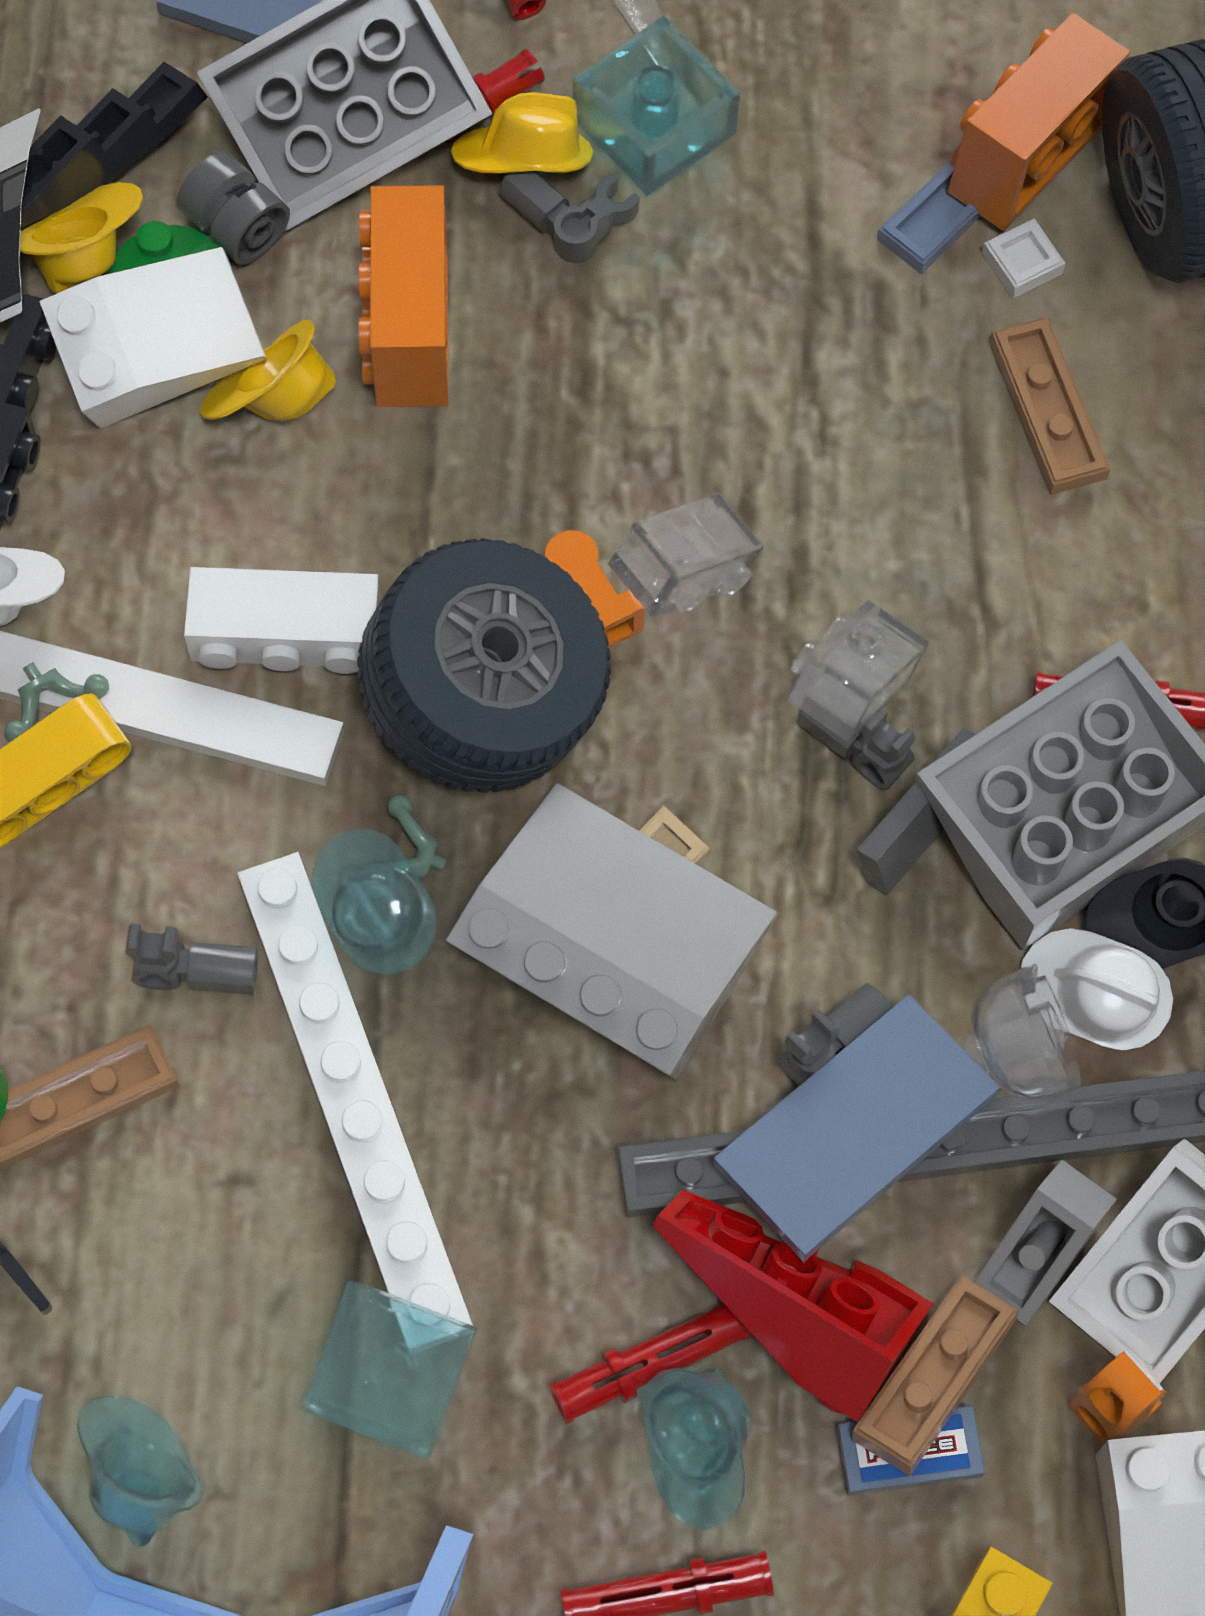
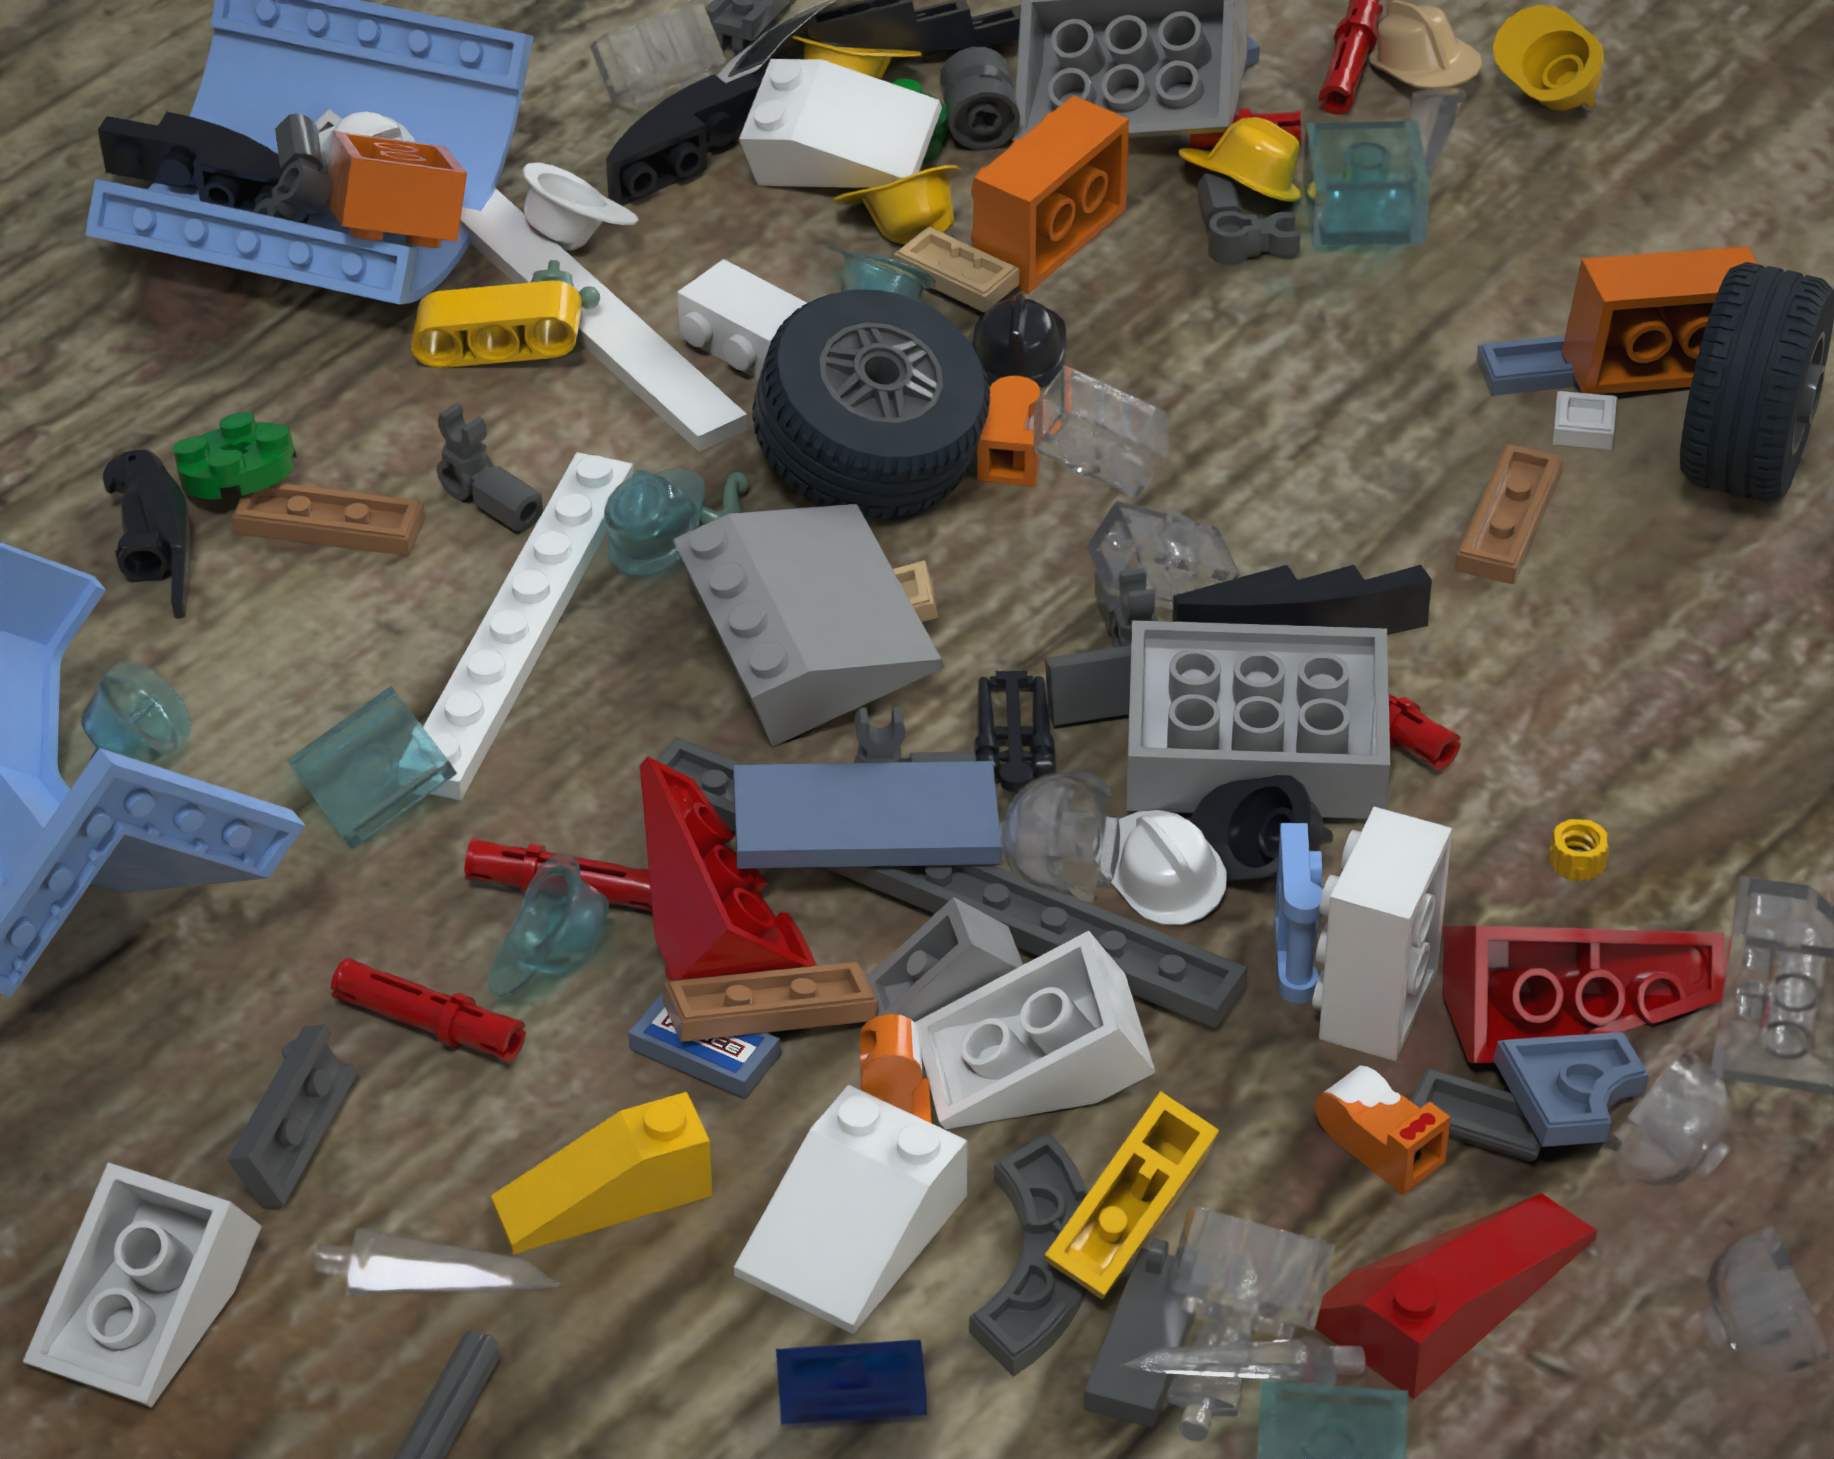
camera: 40 degrees right, 25 degrees down
none -> clear light blue piece [827,245,936,301]
none -> tan plate [894,226,1019,313]
none -> black piece [972,293,1066,388]
none -> black piece [974,671,1056,792]
none -> black slope [1172,565,1432,635]

